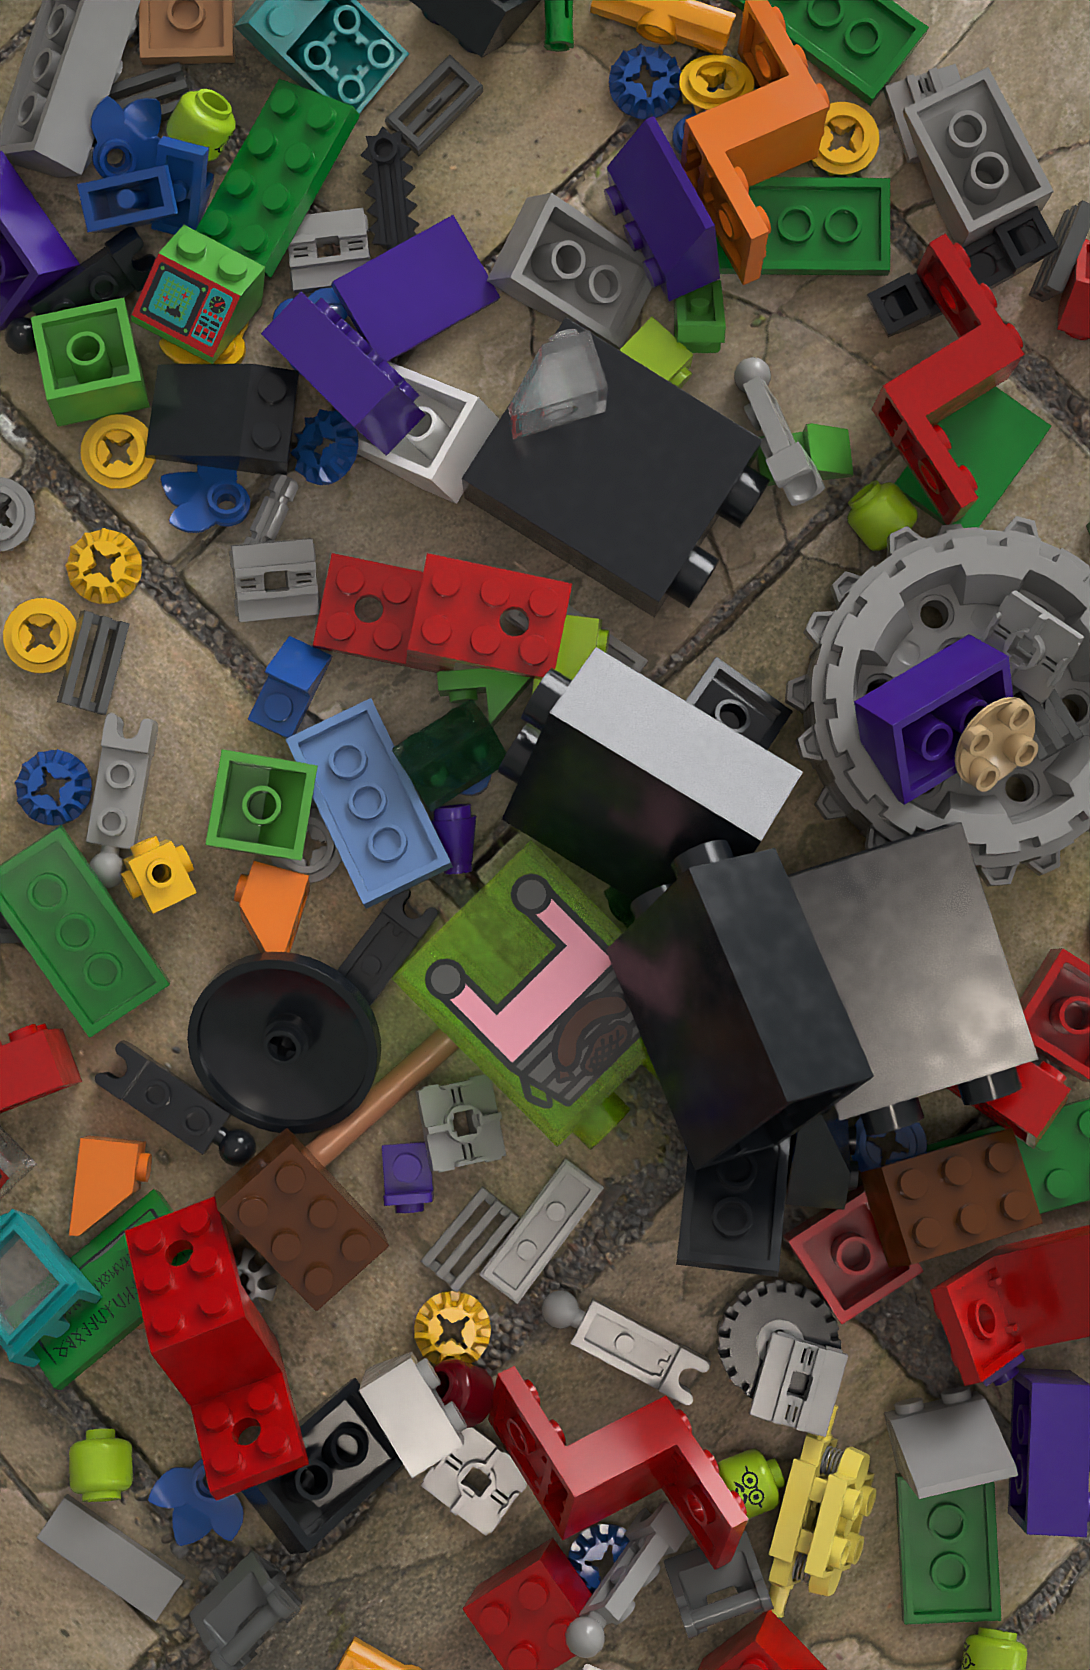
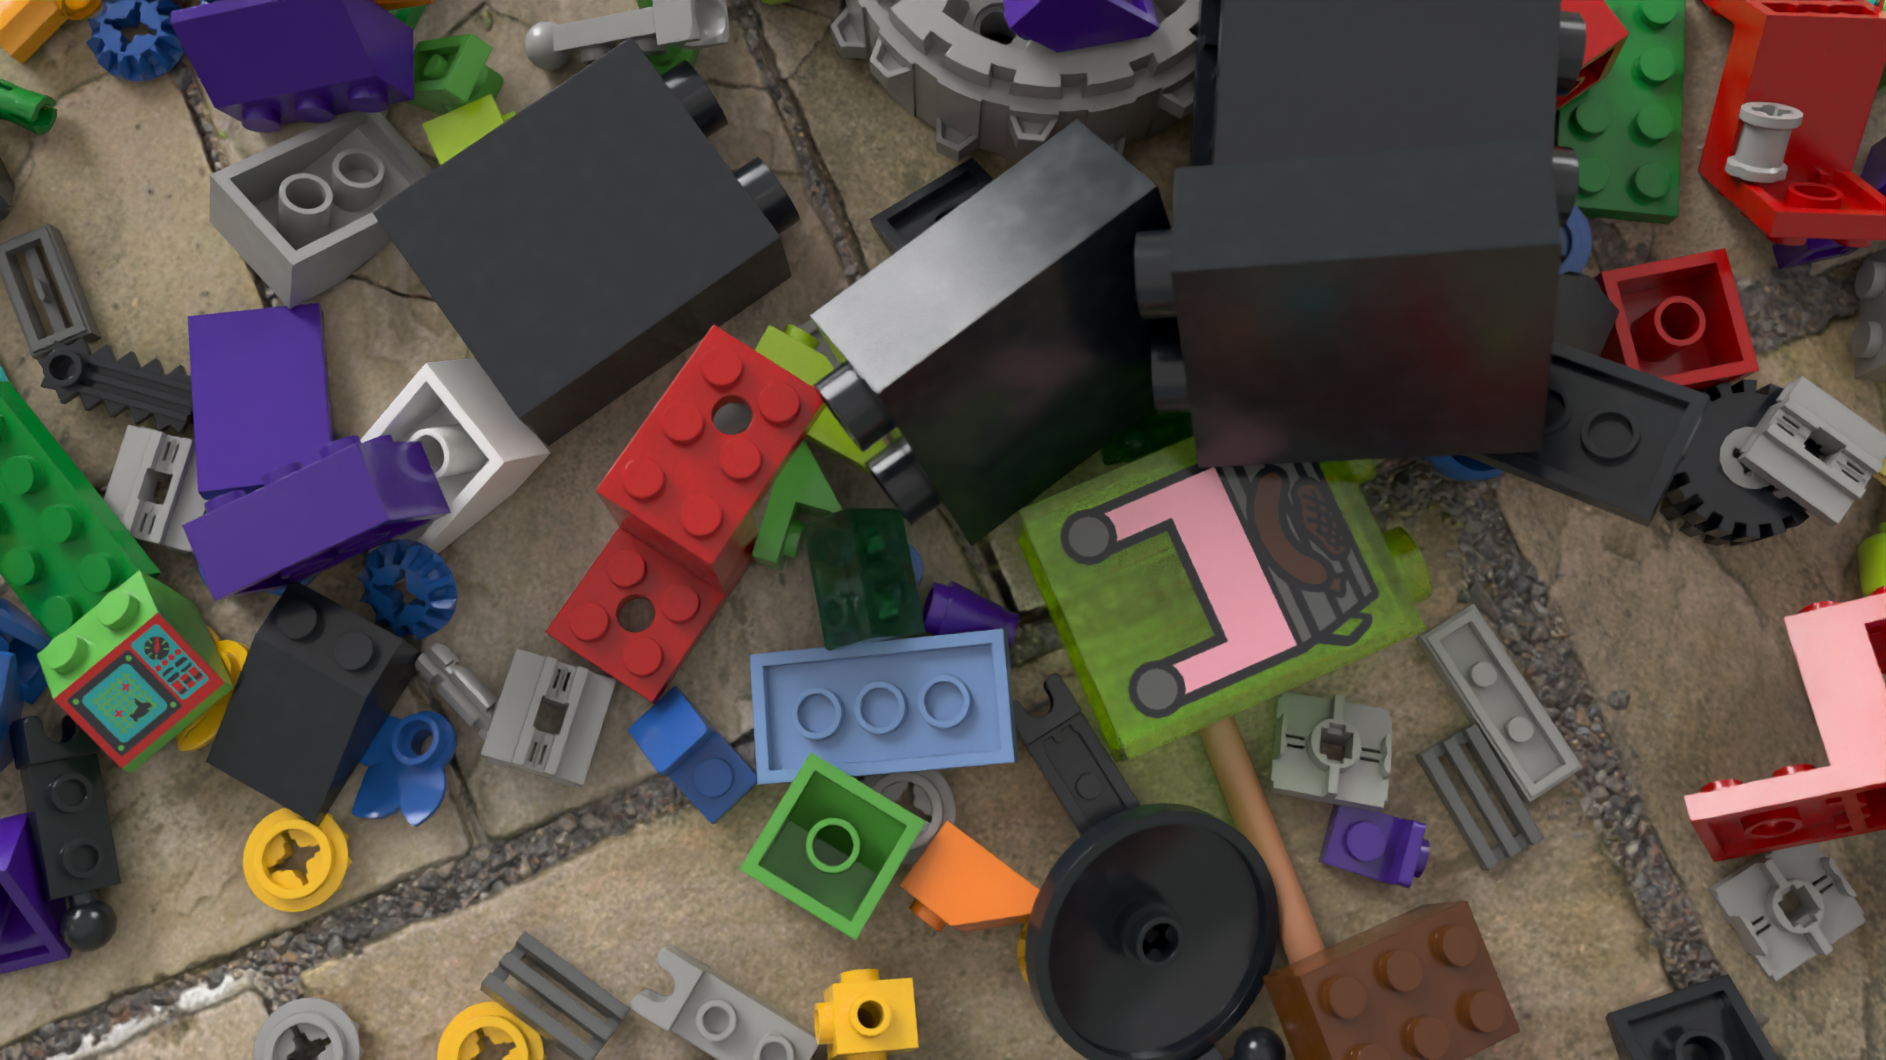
camera: 70 degrees left, 5 degrees down
bright green slope [30,298,150,427] -> none
yellow gear [65,528,142,604] -> none
slope [359,1352,467,1478] -> none
yellow gear [414,1291,491,1365] -> none
dark red head [433,1358,495,1428] -> none
clear slope [508,329,608,440] -> none
light grey plate [541,1290,711,1406] -> none
reddish brown brick [859,1128,1043,1268] -> none
none -> light grey bush [1725,102,1803,183]

